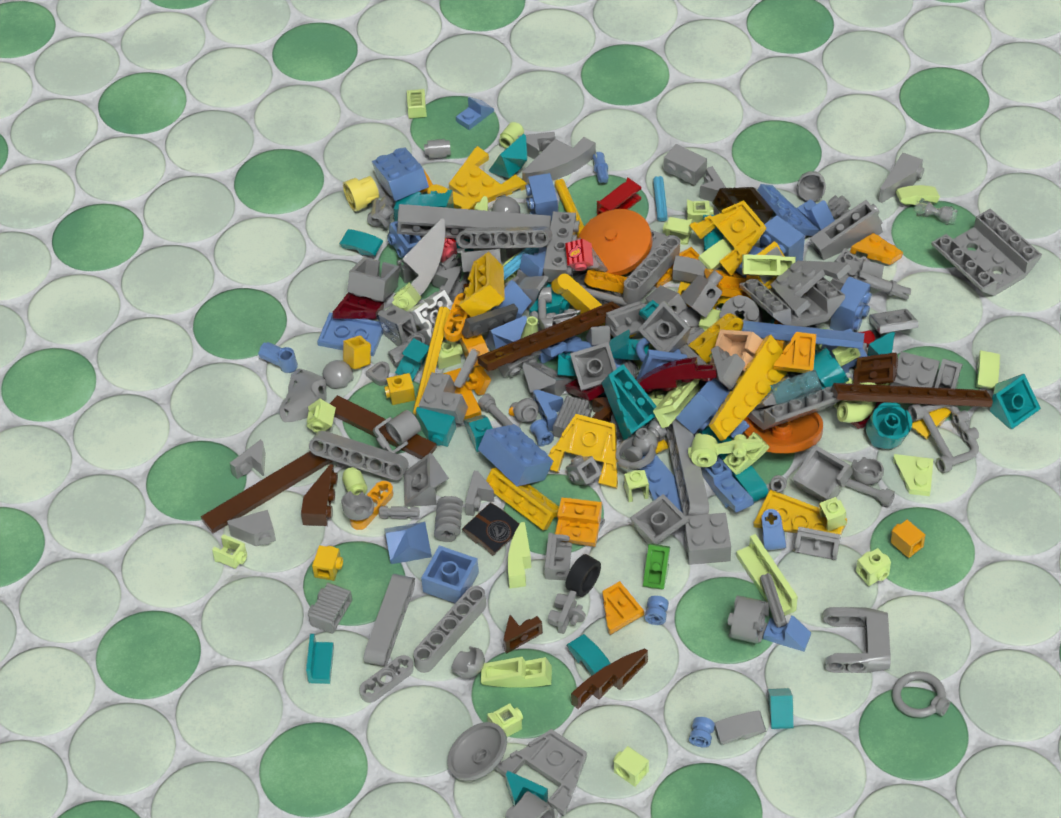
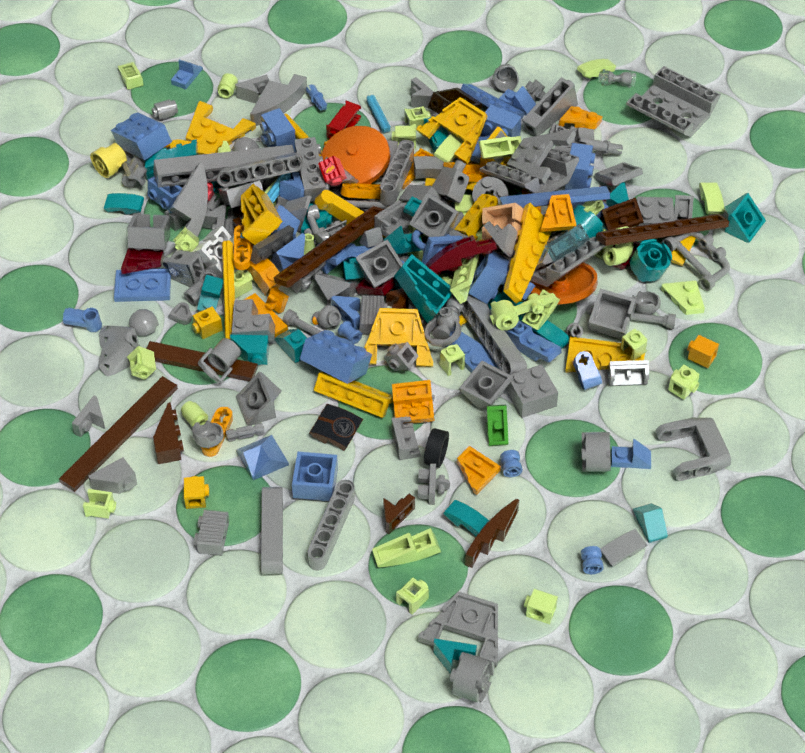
camera: 20 degrees left, 0 degrees up
teal panel [306,633,334,684] -> none
light grey beam [309,430,409,480] -> none
yellow brick [343,335,371,369] -> none
light grey beam [360,655,414,703] -> none
light grey piece [434,496,463,542] -> none
light grey dish [447,722,507,781] -> none
light grey hair [452,646,485,679] -> none
light grey tile [453,349,480,388] -> none
light grey slope [465,470,495,516] -> none
teal slope [489,134,527,178] -> none
yellowish green slope [508,522,531,589] -> none
light grey brick [664,144,707,185] -> none
yellowish green fence [736,534,798,616] -> none
light grey axle [760,573,787,627] -> none
light grey slope [879,152,924,203] -> none
light grey piece [892,671,950,718] -> none

